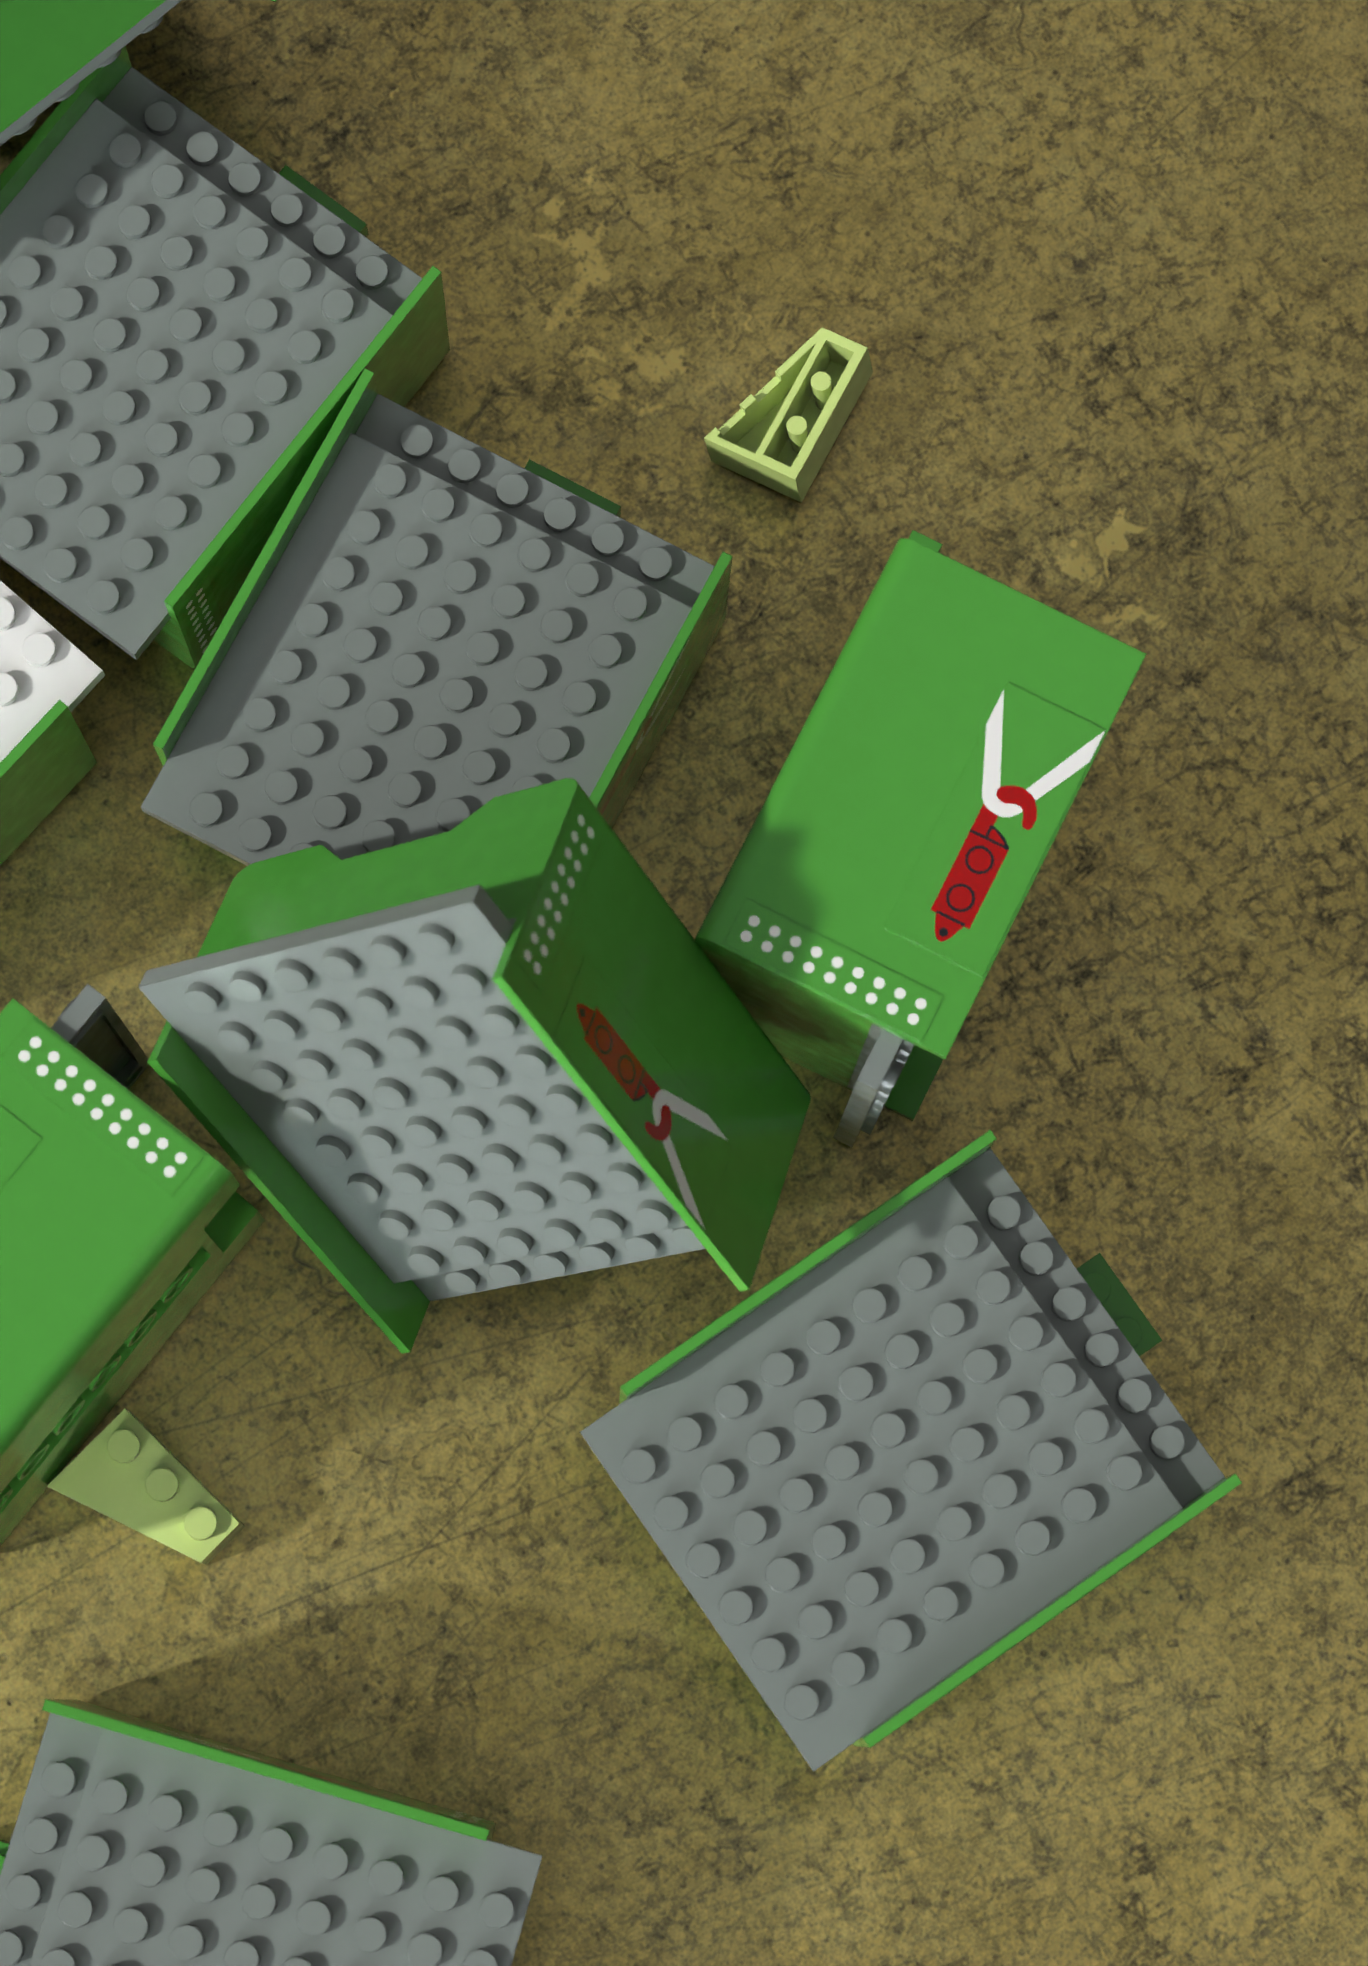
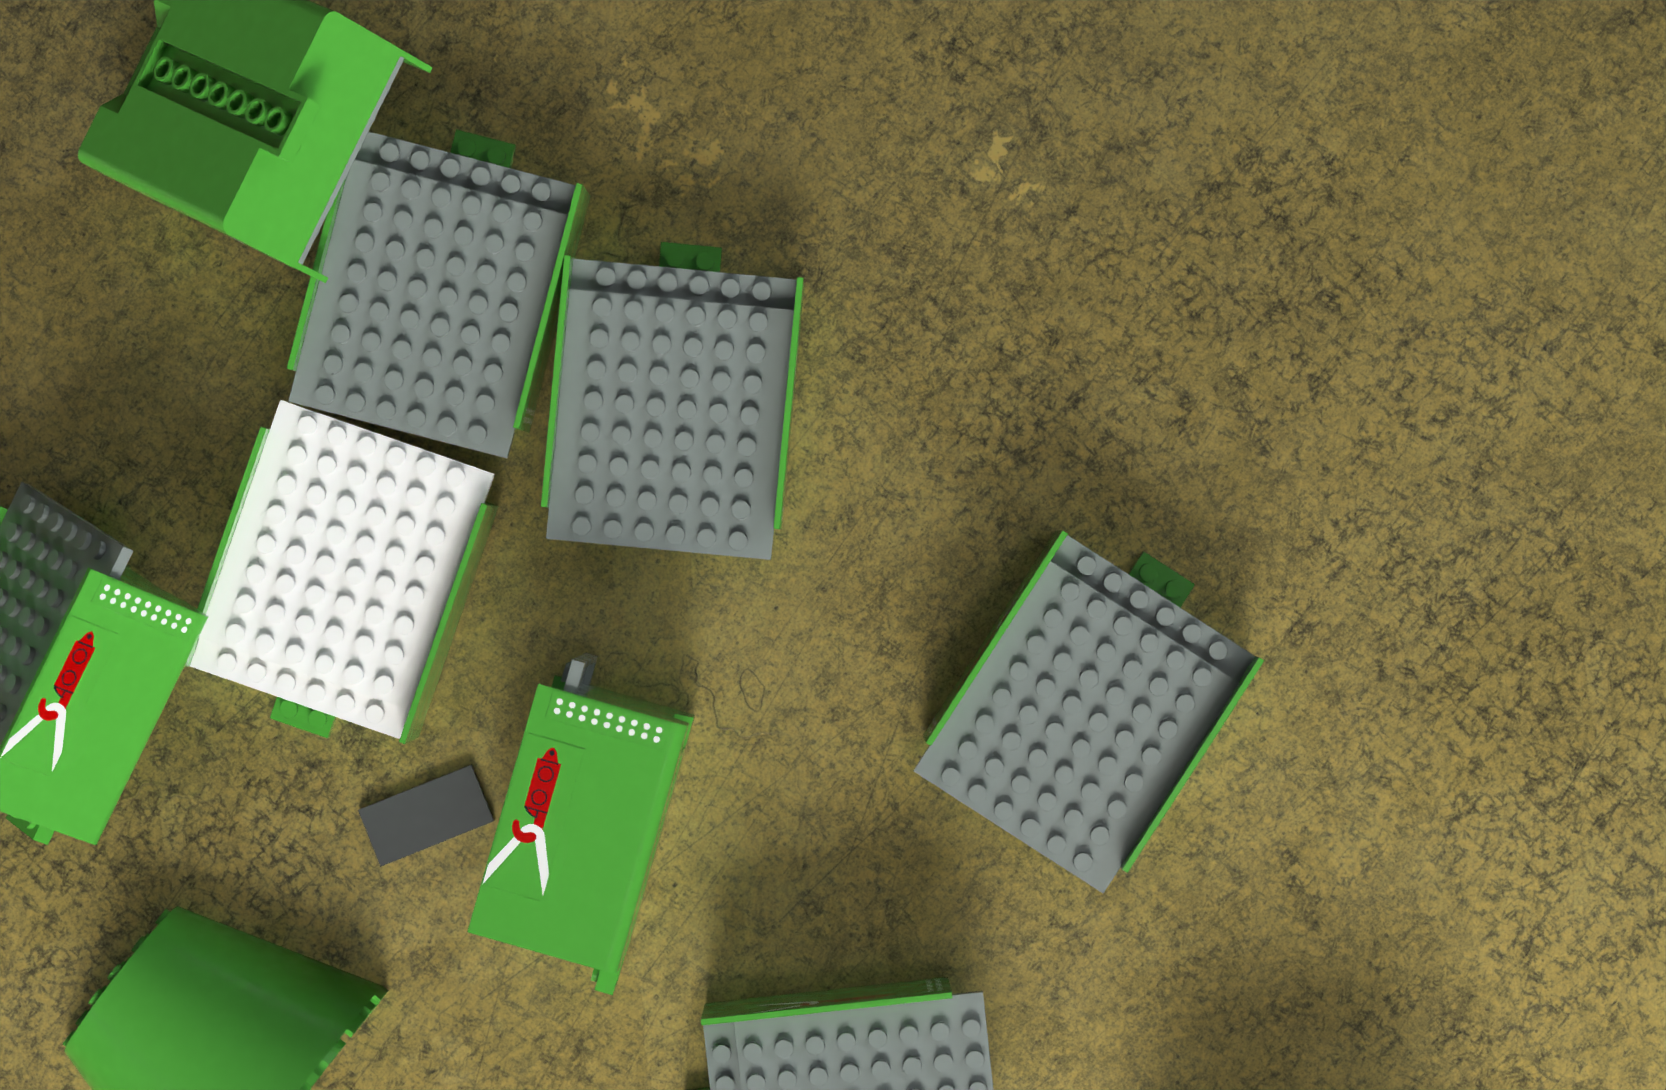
camera: 10 degrees left, 10 degrees up
yellowish green wedge [47,1408,245,1565] -> none
piece [138,778,811,1354] -> none
bright green piece [695,530,1146,1147] -> none
yellowish green wedge [704,327,873,503] -> none

